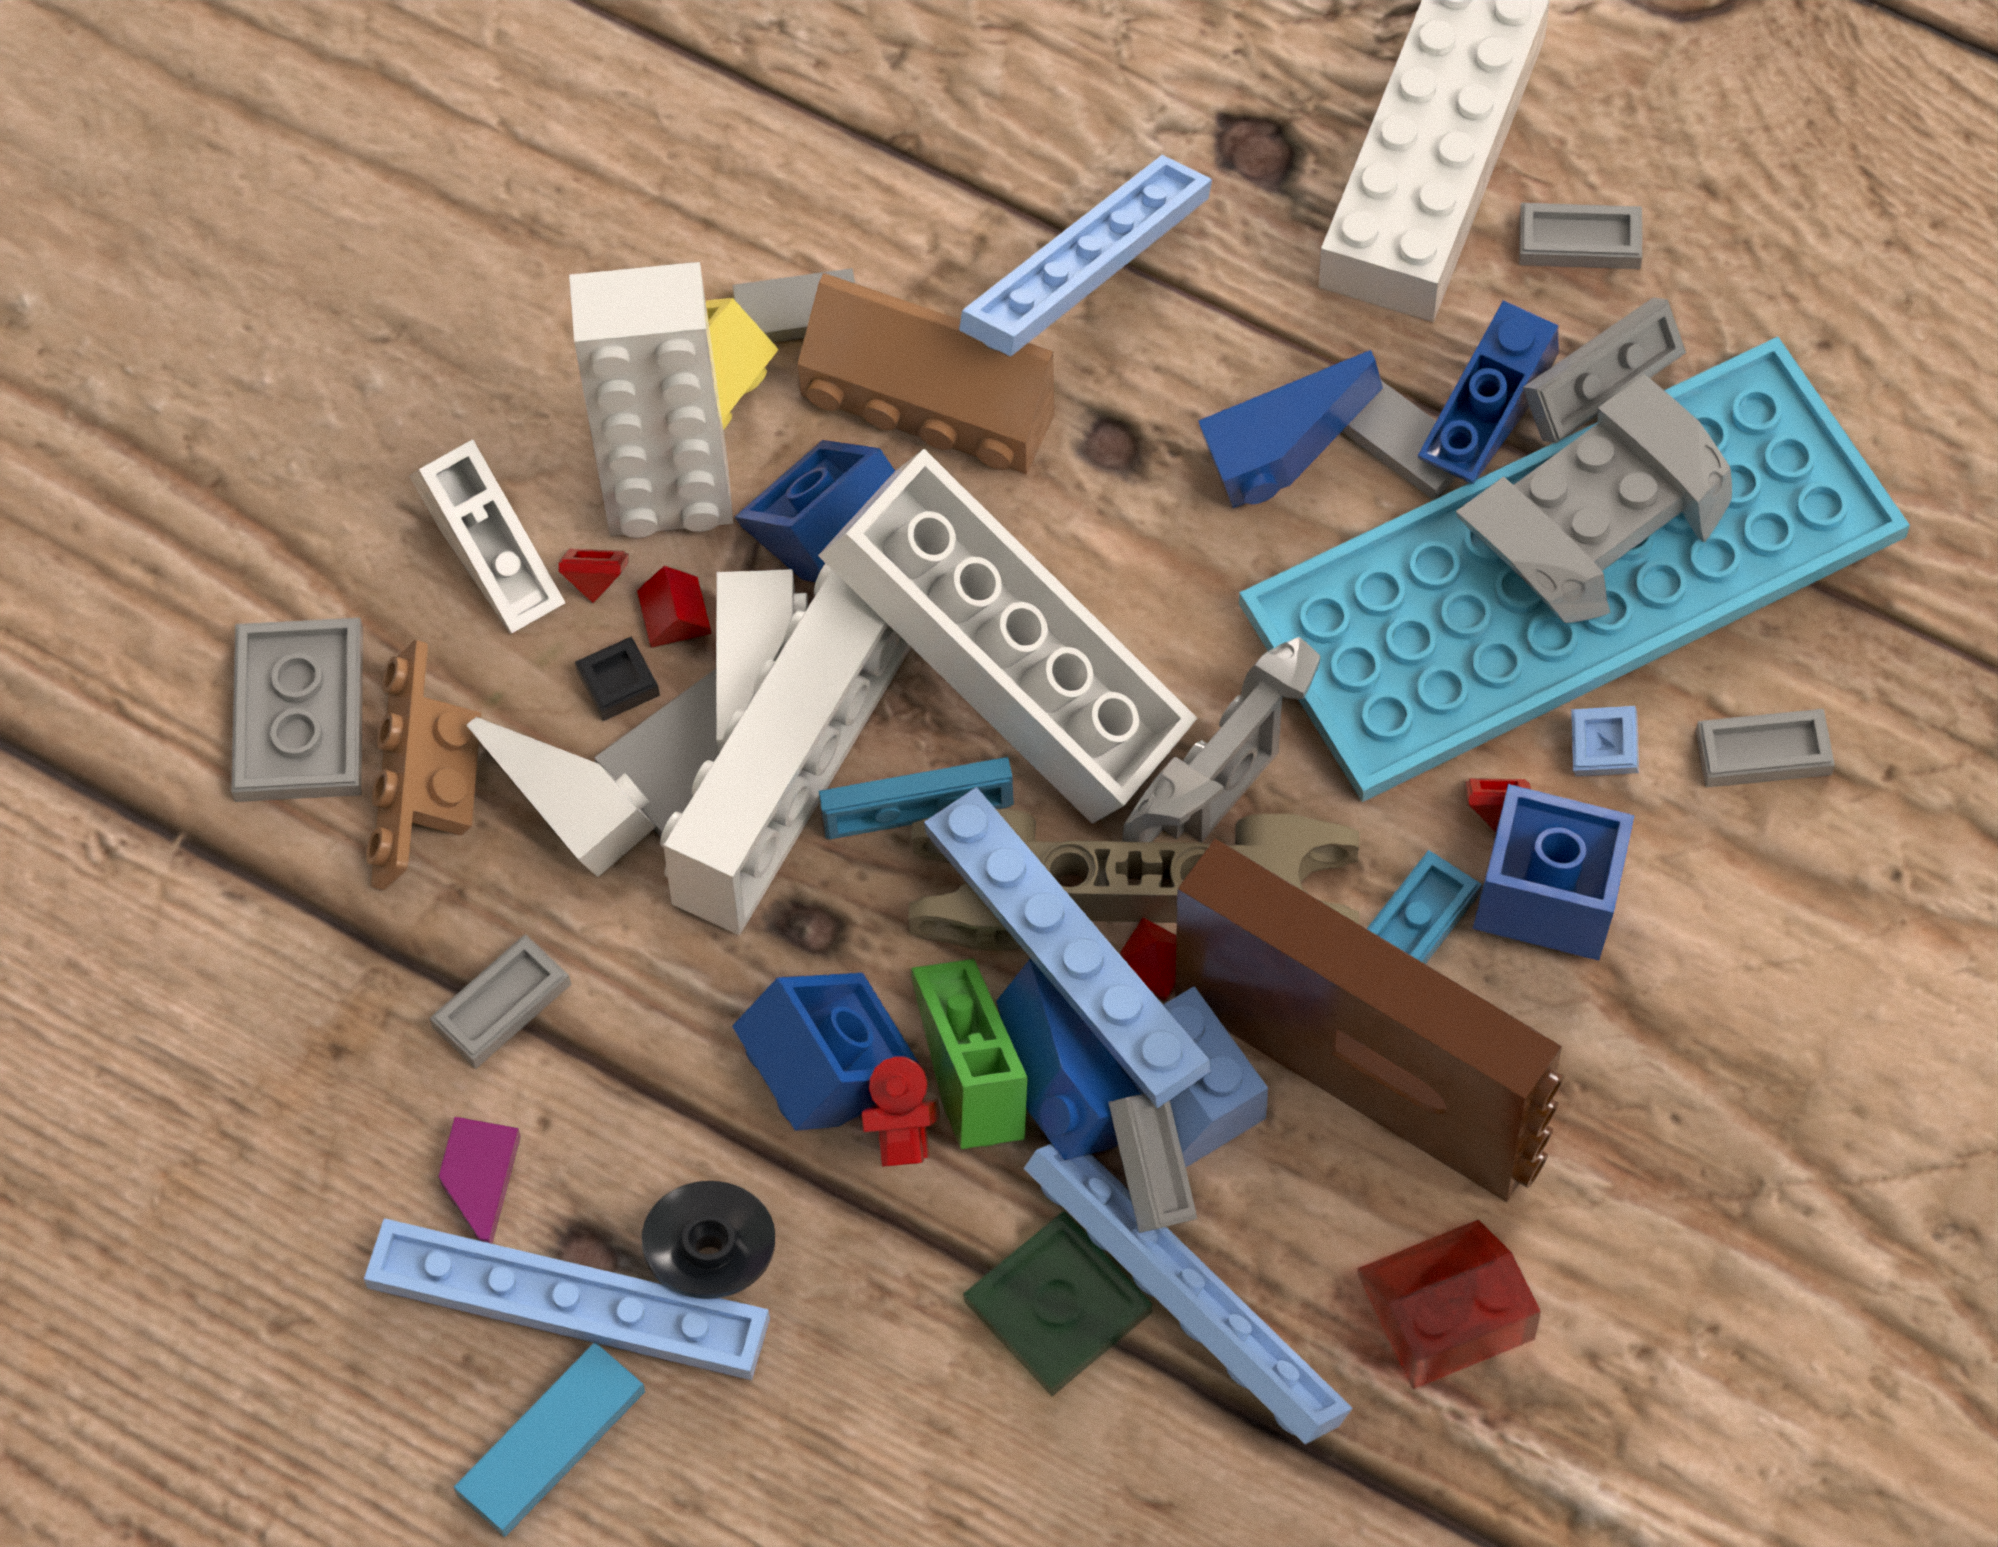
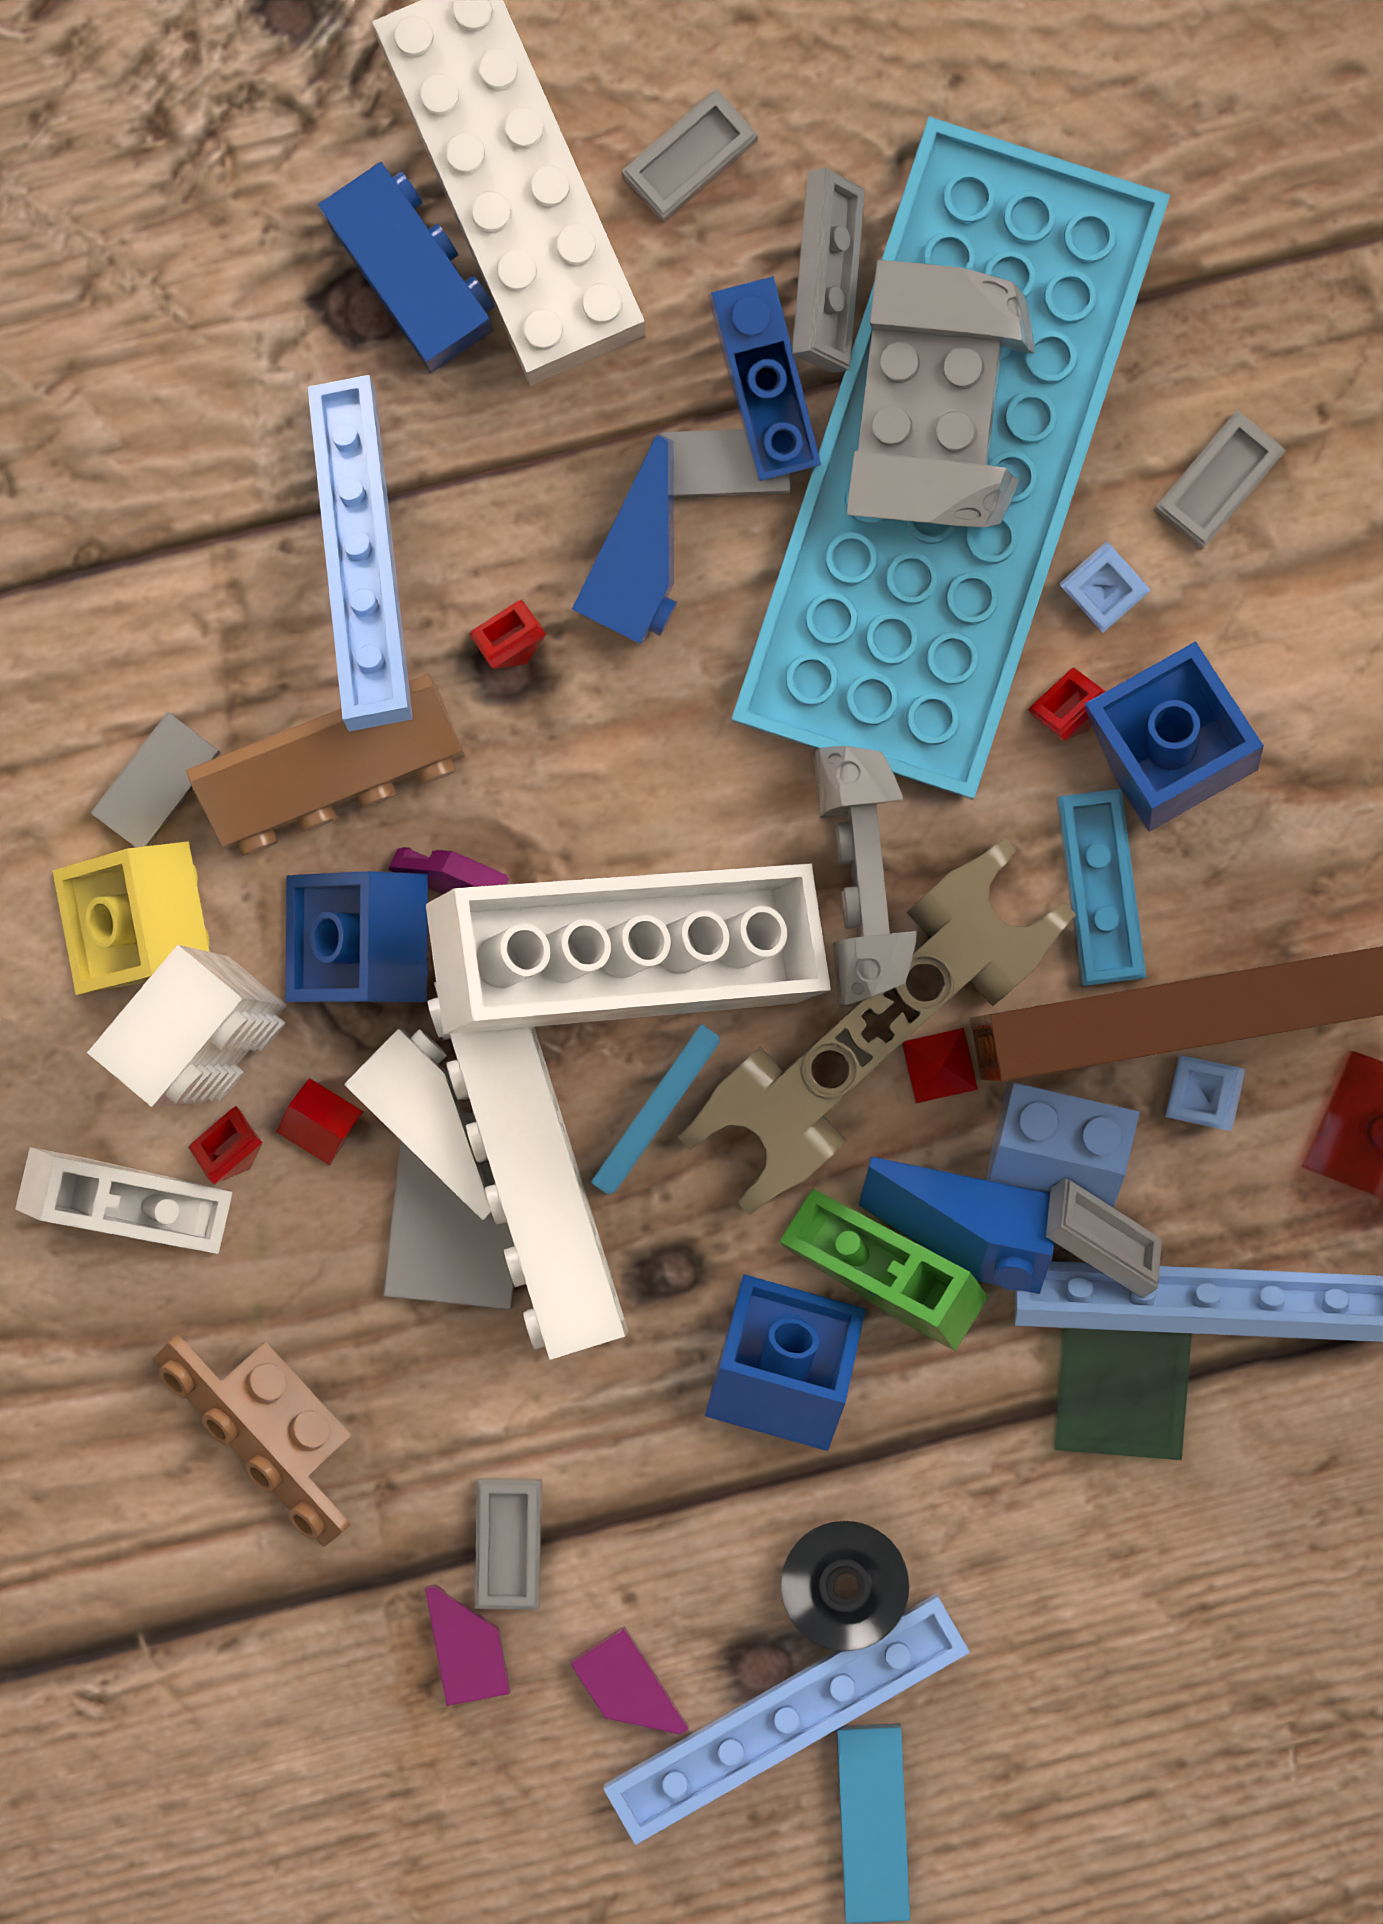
camera: 50 degrees left, 25 degrees up
light grey tile [231,618,363,802] -> none
white slope [467,717,656,877] -> none
black tile [575,636,660,721] -> none
red hips [862,1056,940,1167] -> none
light blue plate [924,787,1211,1108] -> none
none -> blue brick [318,161,495,373]
none -> magenta tile [425,1584,511,1706]
none -> red slope [469,600,546,669]
none -> light blue tile [1165,1055,1246,1131]

